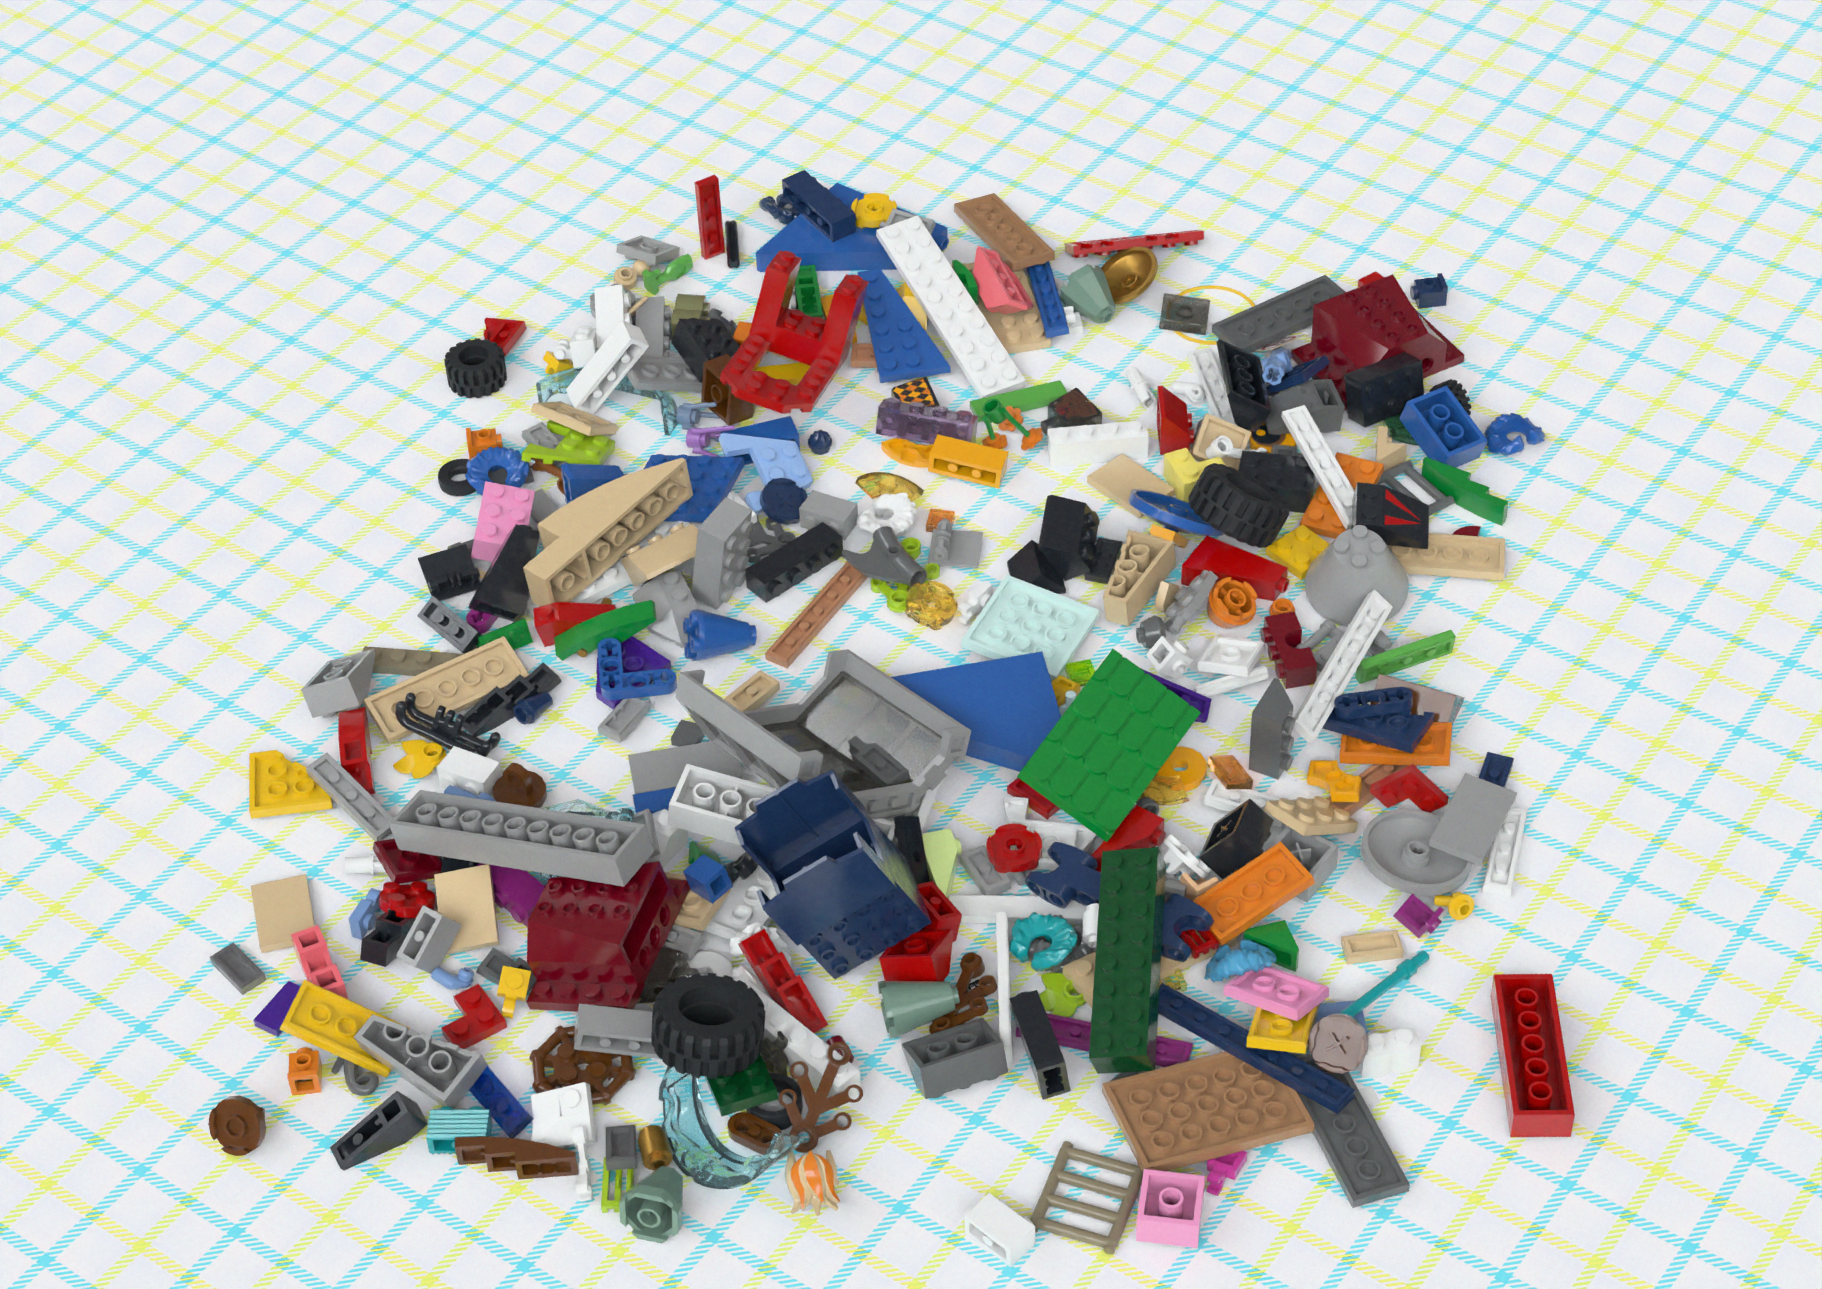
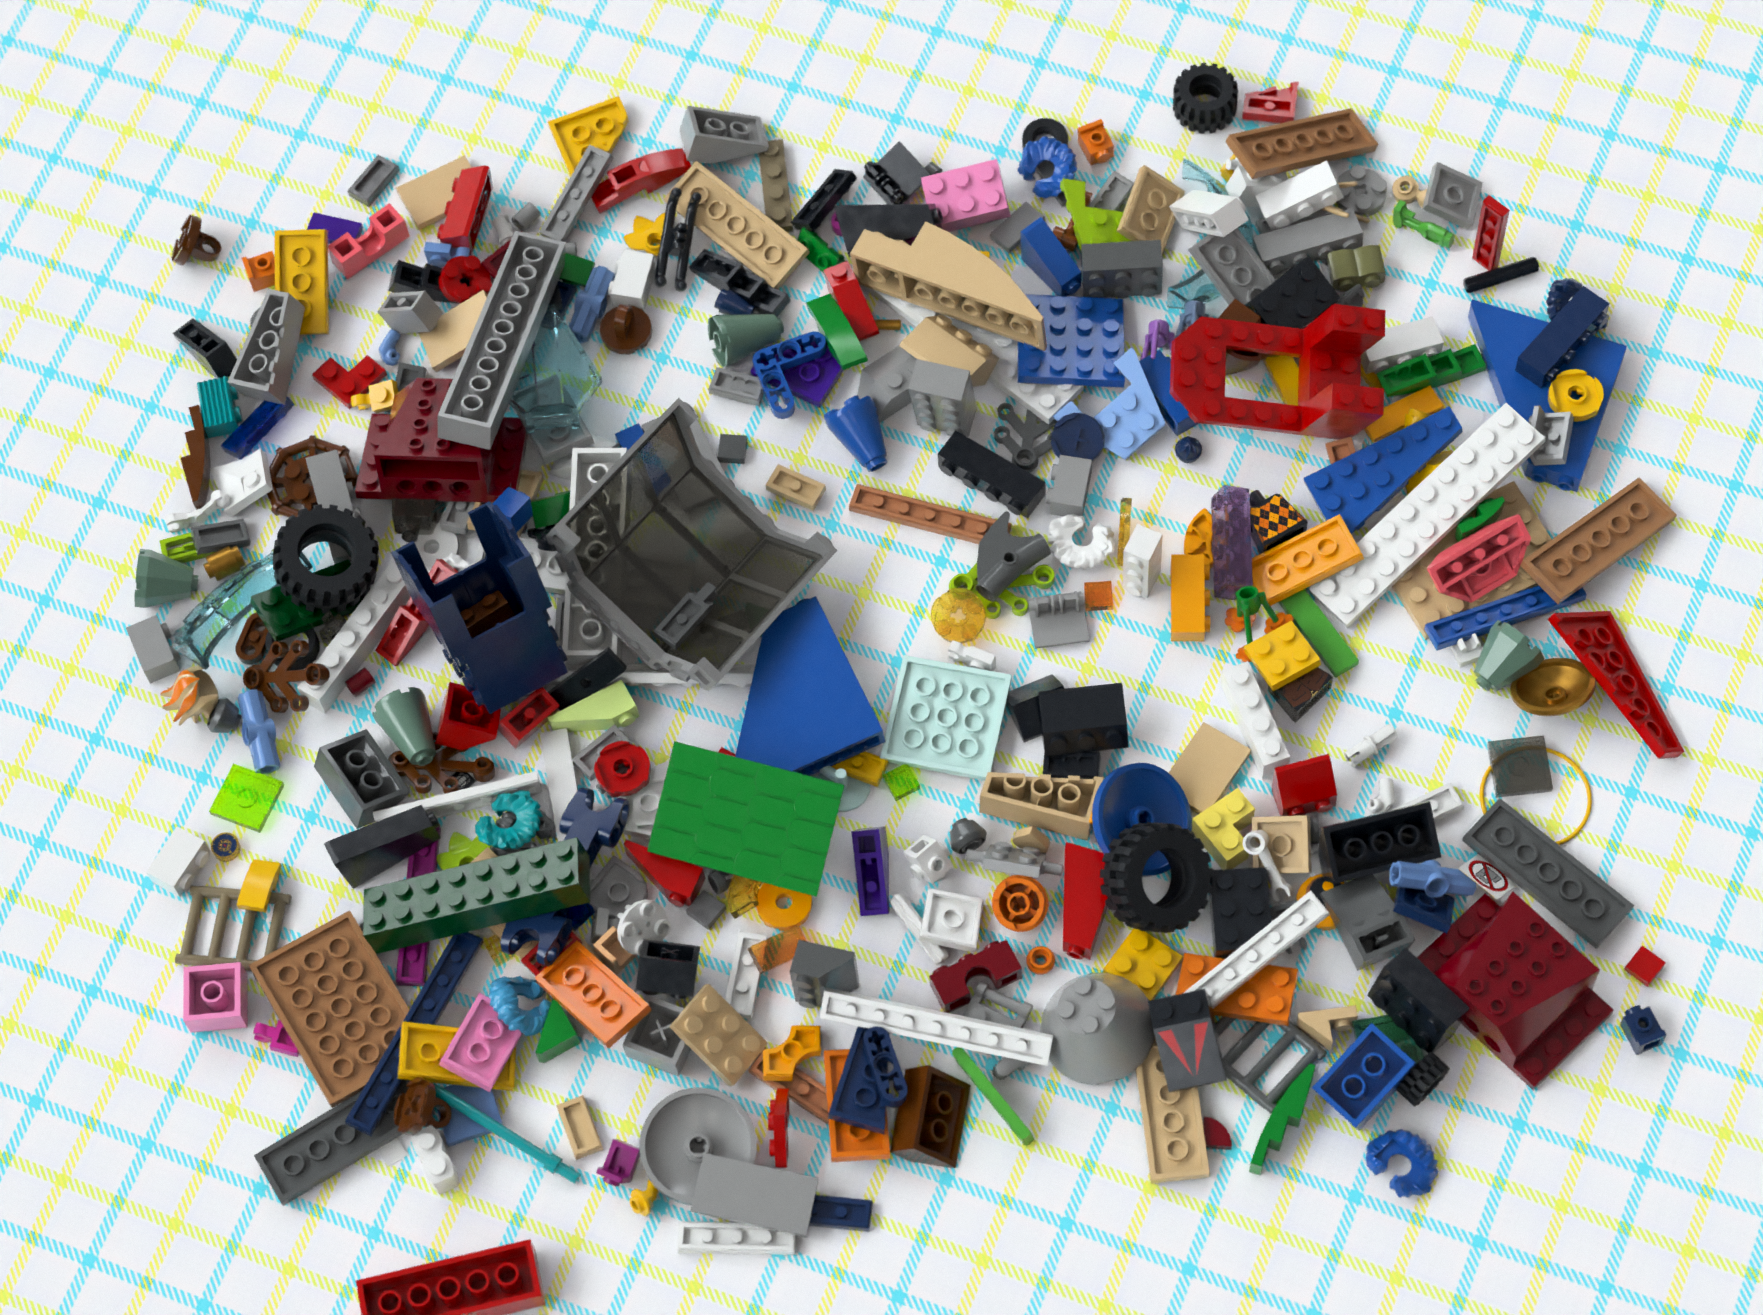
camera: 80 degrees right, 20 degrees up
none -> light grey brick [126,615,181,683]
none -> dark grey cone [207,697,242,733]
none -> clear neon green tile [209,763,285,833]
none -> tile [211,832,241,862]
none -> yellow slope [236,859,282,913]
none -> medium blue piece [237,689,280,775]
none -> red slope [437,165,493,255]
none -> light grey hinge [512,202,541,231]
none -> flat silver tile [686,889,726,930]
none -> sand green cone [708,314,784,367]
none -> dark grey brick [1081,240,1163,298]
none -> white brick [1122,524,1163,598]
none -> medium nougat plate [1225,108,1378,179]
none -> light orange tile [1242,514,1364,606]
none -> yellow plate [1244,620,1321,691]

